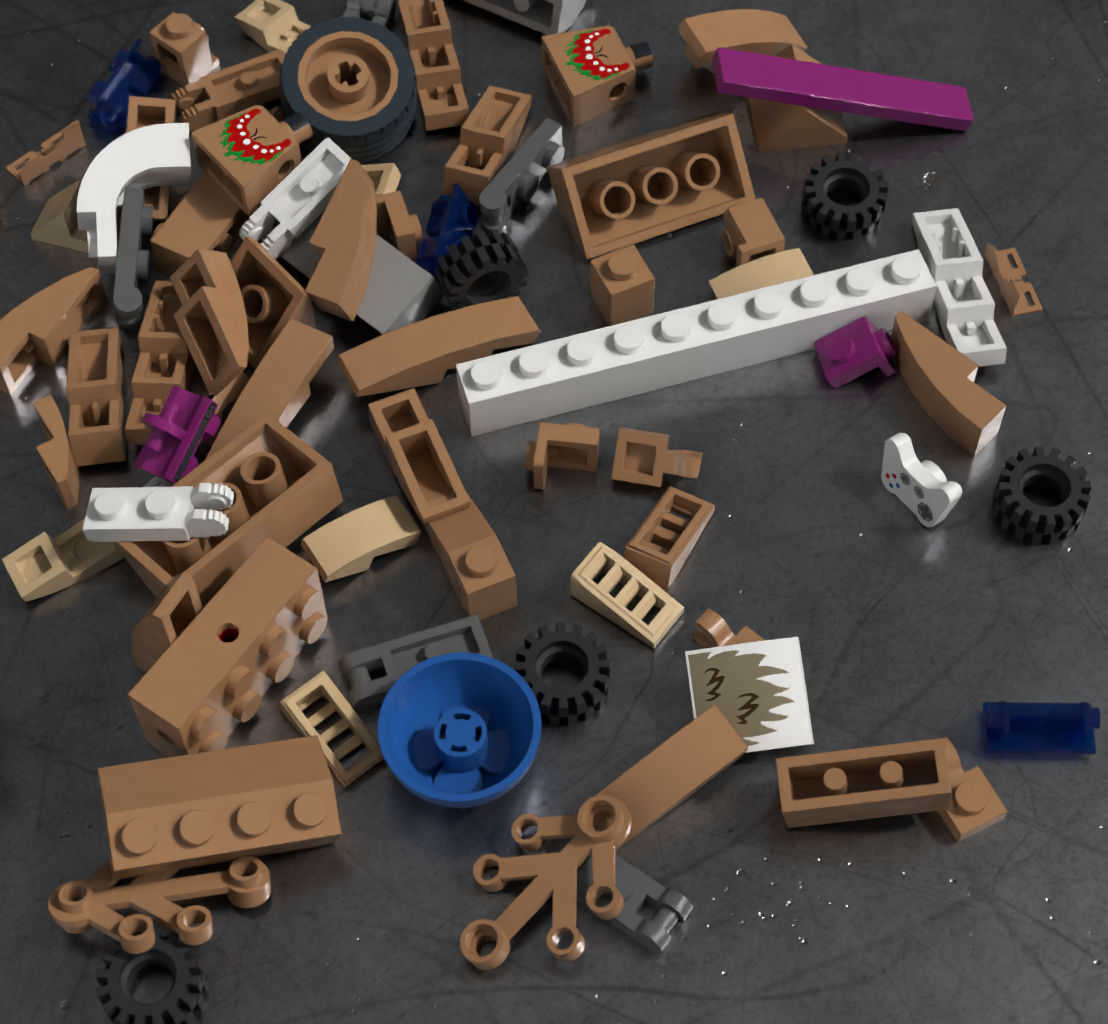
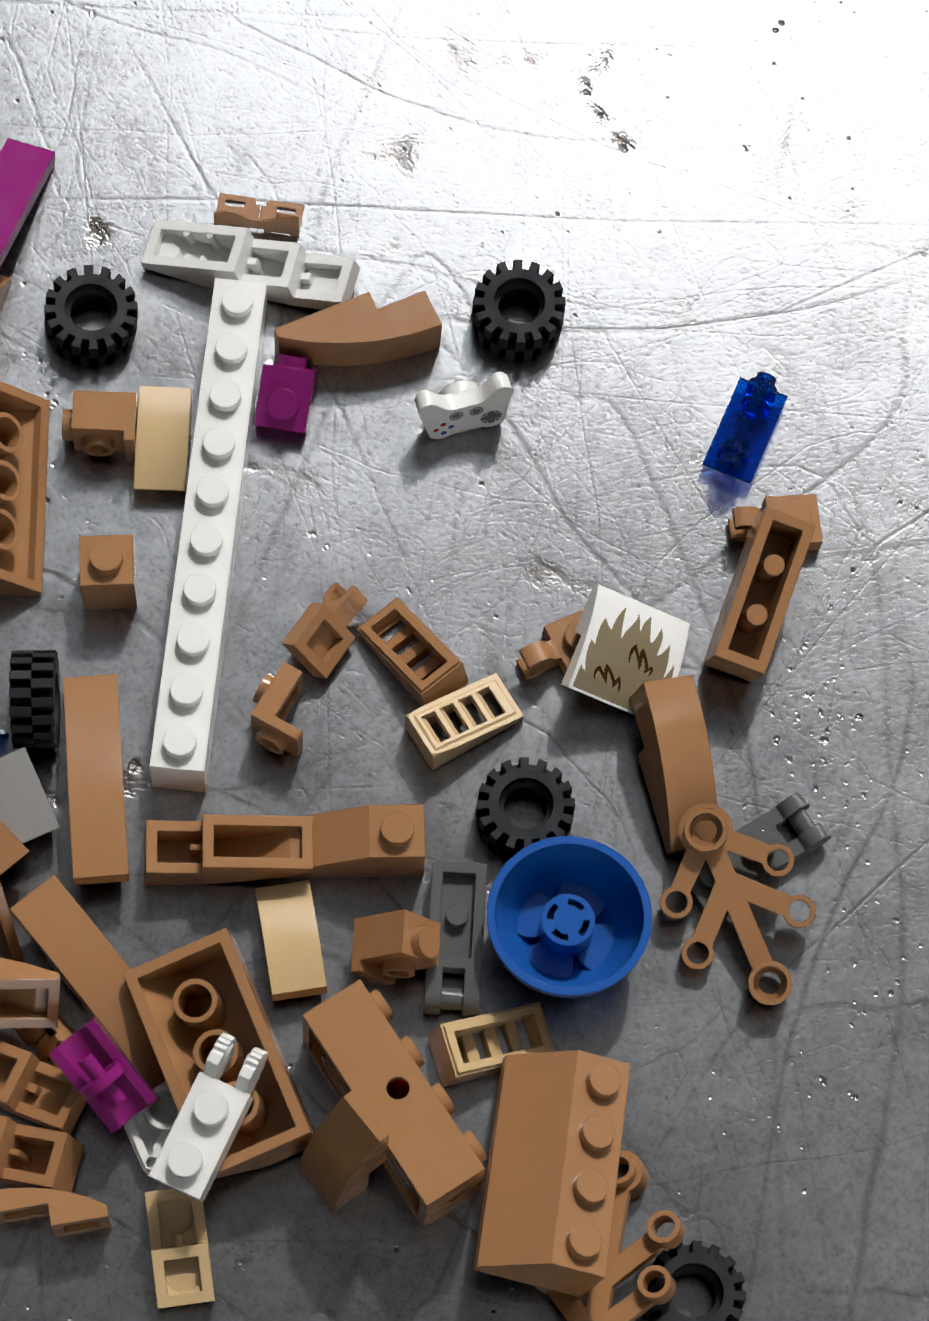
camera: 75 degrees left, 10 degrees up
none -> medium nougat brick [351,909,441,985]

